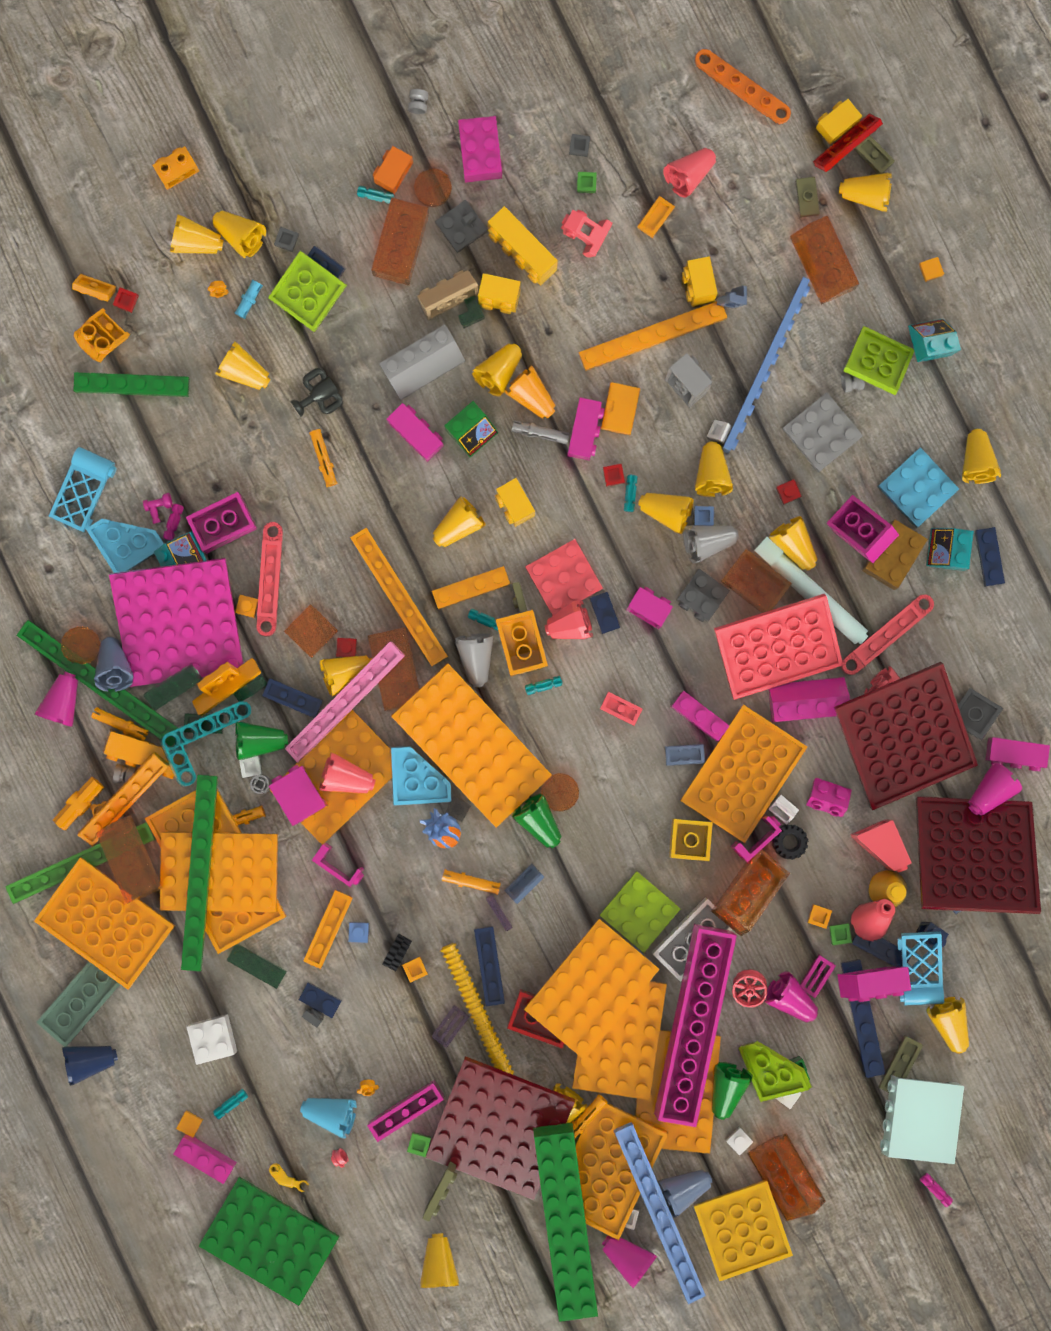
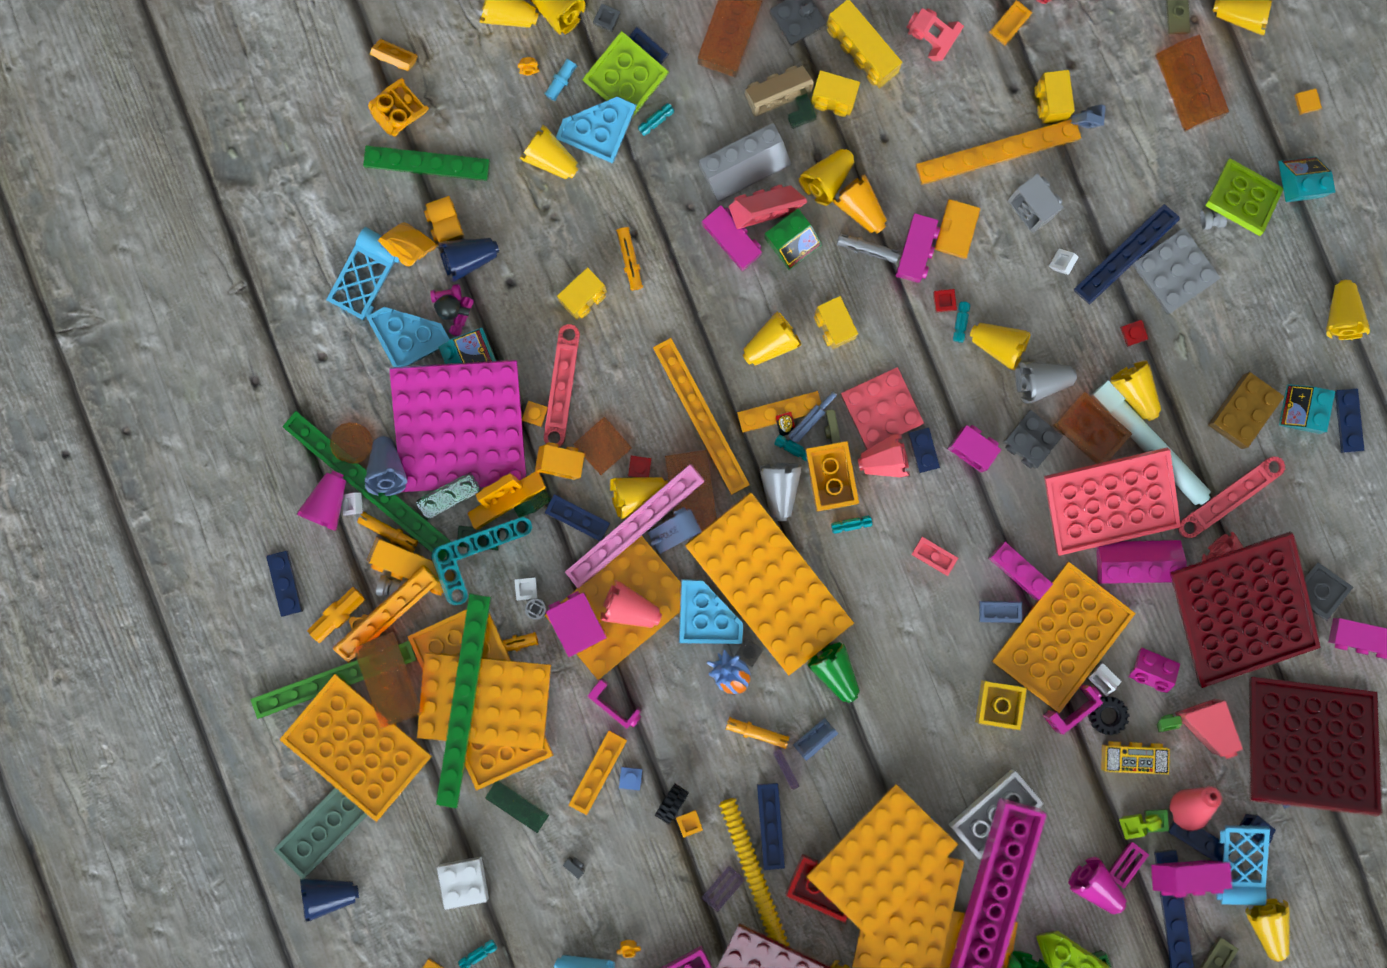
camera: 10 degrees right, 0 degrees up
red plate [113,287,139,313] -> none
dark pink brick [186,492,257,554] -> none
green cone [235,722,288,760] -> none
pearl dark grey piece [290,368,343,417] -> none
dark blue plate [298,982,342,1018] -> none
clear orange tile [541,773,579,811] -> none
lime plate [599,871,681,953] -> none
medium blue plate [694,506,714,525] -> none
yellow cone [695,441,733,497] -> none
clear orange brick [711,849,790,936] -> none
medium blue plate [722,277,811,454] -> none
coral wheel [732,969,767,1008] -> none
light orange plate [807,904,832,929] -> none
dark pink brick [827,495,899,563] -> none
yellow cone [868,870,907,907] -> none
medium azure plate [878,447,959,528] -> none
dark pink cone [968,763,1022,815] -> none
none -> dark blue plate [266,551,303,617]
none -> white plate [342,493,363,515]
none -> light orange slope [378,222,438,266]
none -> light orange brick [424,196,464,242]
none -> pearl dark grey piece [434,295,470,320]
none -> dark blue cone [439,238,499,282]
none -> light orange brick [535,442,585,480]
none -> medium azure plate [556,97,637,163]
none -> yellow brick [557,267,607,320]
none -> teal axle [638,103,674,136]
none -> sand blue door [648,507,702,554]
none -> coral slope [729,184,807,229]
none -> sticker [776,412,795,436]
none -> sand blue axle [788,392,837,443]
none -> dark blue plate [1074,204,1180,305]
none -> brick [1101,741,1170,774]
none -> lime plate [1119,814,1162,839]
none -> bright green plate [1156,714,1183,733]

